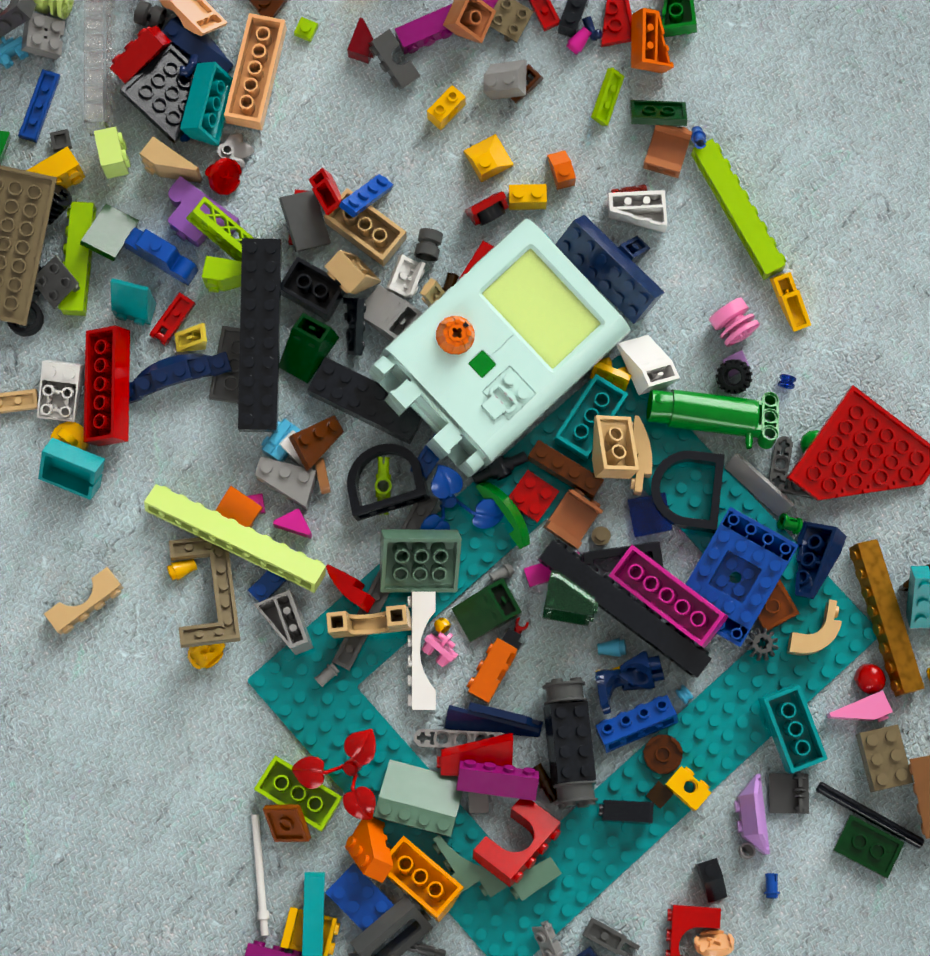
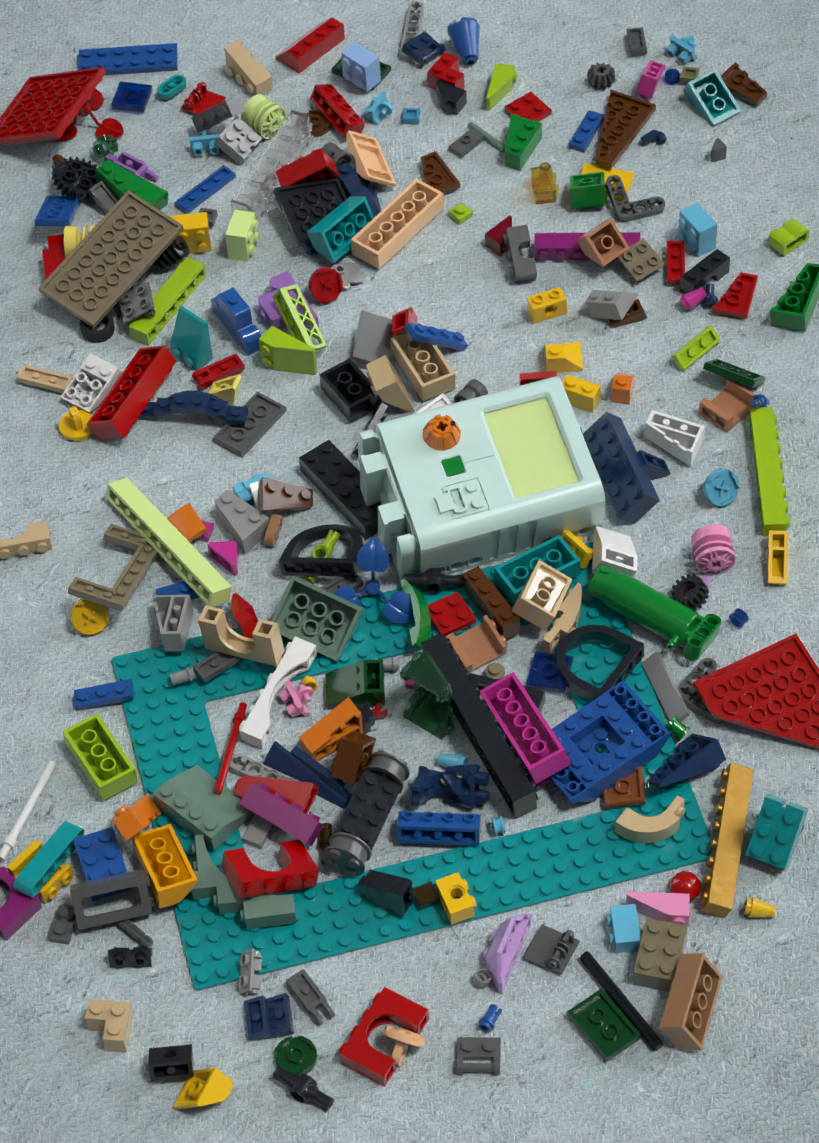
camera: 30 degrees right, 25 degrees down
teal piece [38,438,105,500] -> none
tile [80,204,139,261] -> none
tan slope [139,136,202,183] -> none
yellow cone [167,559,197,581] -> none
dark blue arm [179,54,199,78] -> none
black brick [238,238,282,433] -> none
dark orange tile [263,804,311,842] -> none
dark green slope [279,313,339,384] -> none
red plant [292,729,376,820] -> none
orange wedge [631,8,674,74] -> none
reddish brown tile [643,735,683,774] -> none
black slope [695,858,727,903] -> none
dark grey gear [745,628,779,661] -> none
teal brick [758,684,828,774] -> none
none -> blue plate [74,679,134,711]
none -> red bar [214,702,247,795]
none -> reddish brown brick [331,731,376,784]
none -> dark grey plate [457,1037,501,1074]
none -> medium azure brick [607,904,641,953]
none -> medium azure tile [703,469,740,506]

